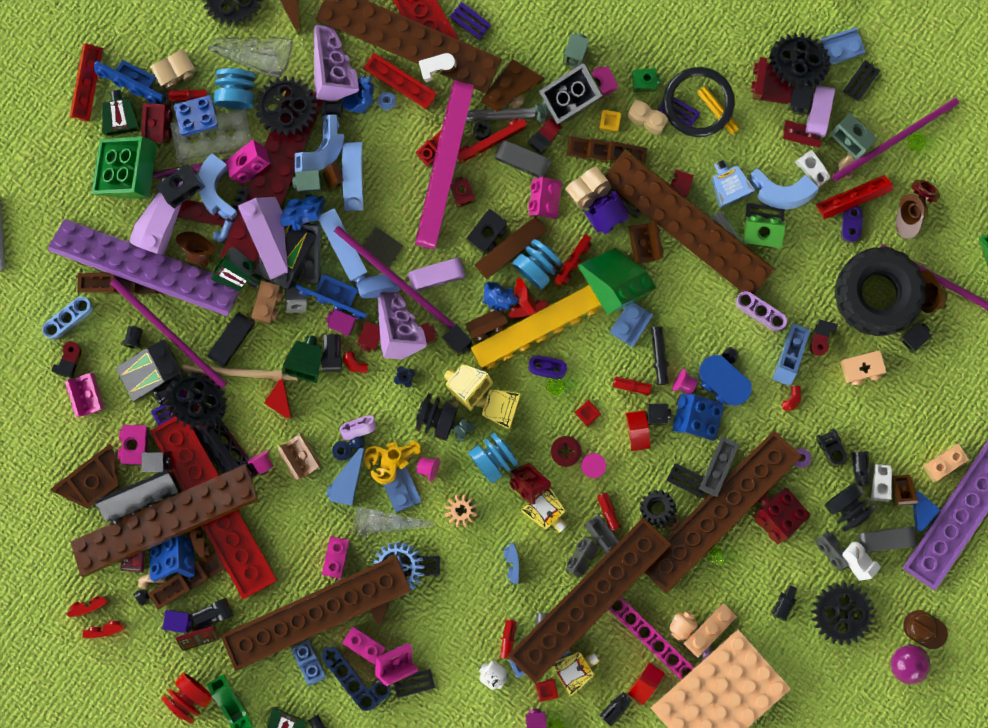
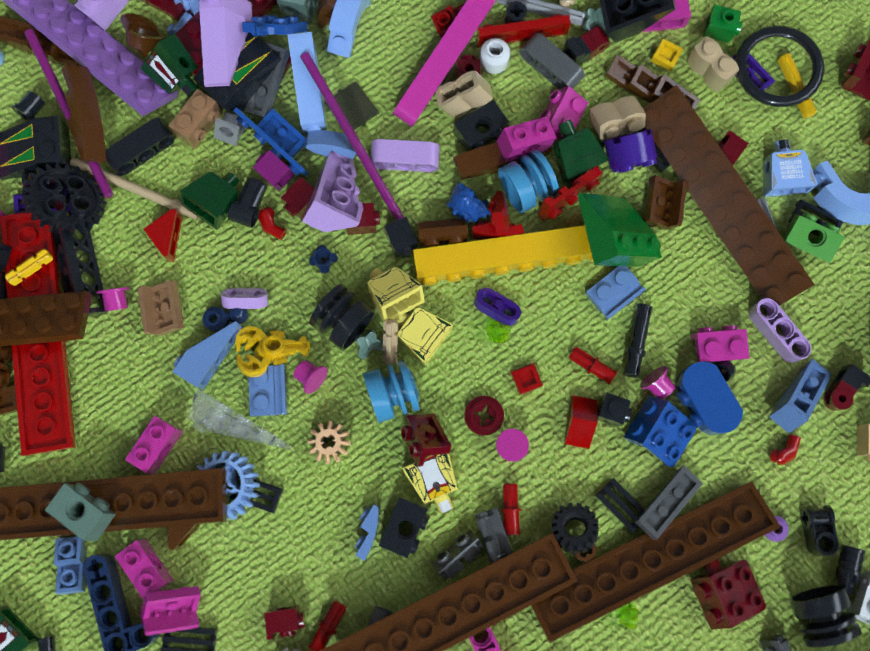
camera: 20 degrees right, 5 degrees down
none -> yellow axle [5,248,53,286]
none -> sand green brick [45,483,116,541]
none -> reddish brown slope [62,64,106,163]
none -> dark red brick [264,605,306,640]
none -> black brick [379,497,430,558]
none -> tan axle [383,318,398,365]
none -> tan brick [436,71,493,118]
none -> white head [479,38,511,74]
none -> dark pink brick [497,116,557,162]
none -> dark green torso [553,119,609,181]
none -> dark pink bracket [691,325,750,362]

